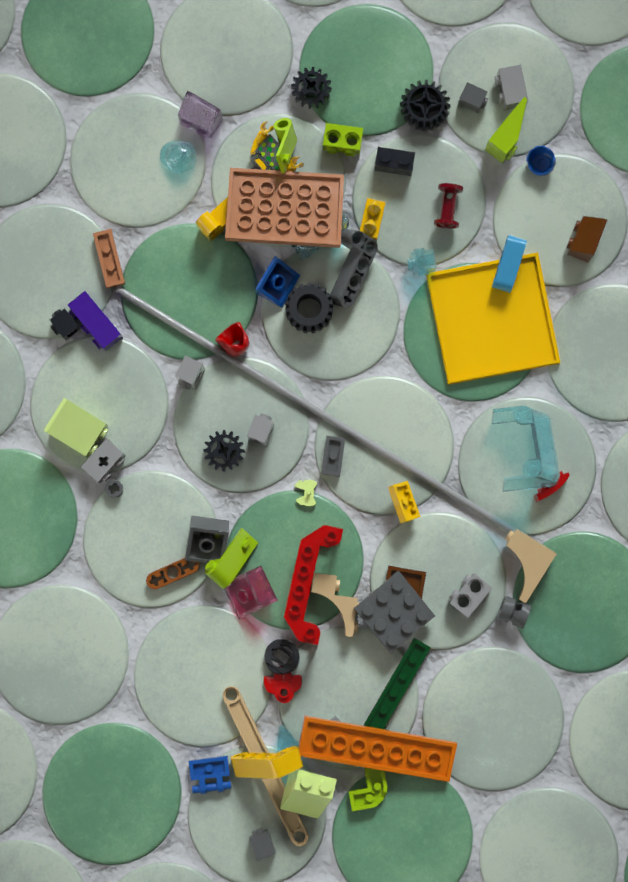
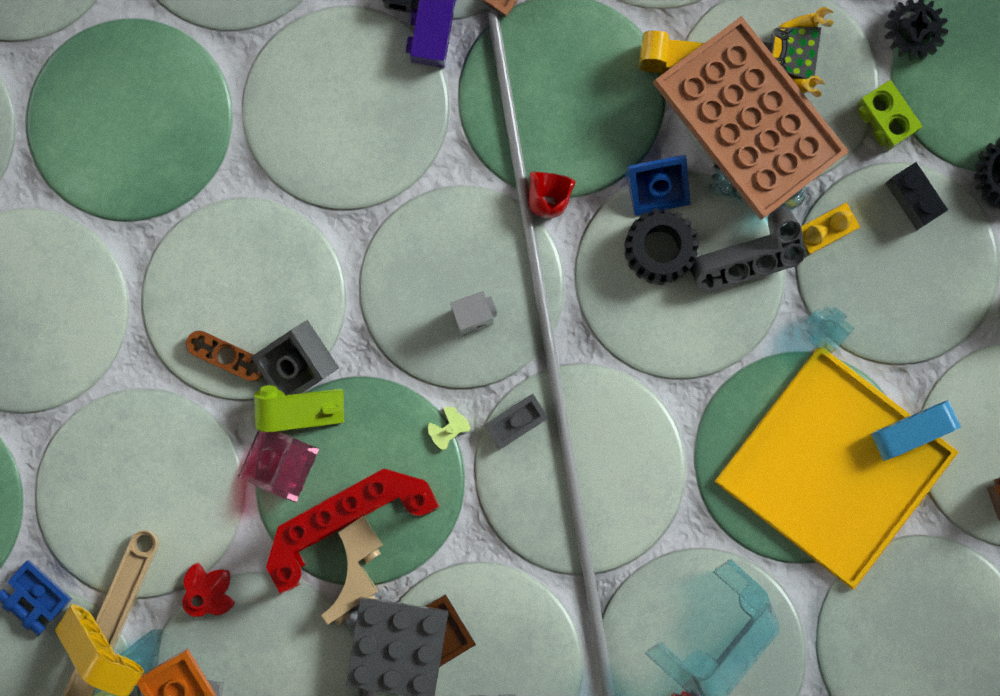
camera: 45 degrees right, 0 degrees up
yellowish green slope [43,398,109,458] -> none
light grey brick [81,438,125,483] -> none
dark grey bush [105,480,123,497] -> none
light grey brick [175,355,205,390] -> none
black gear [203,430,245,472] -> none
black piece [264,639,300,675] -> none
lime door [274,118,297,173] -> none
yellow bracket [388,481,421,524] -> none
dark red hose [434,183,463,229] -> none

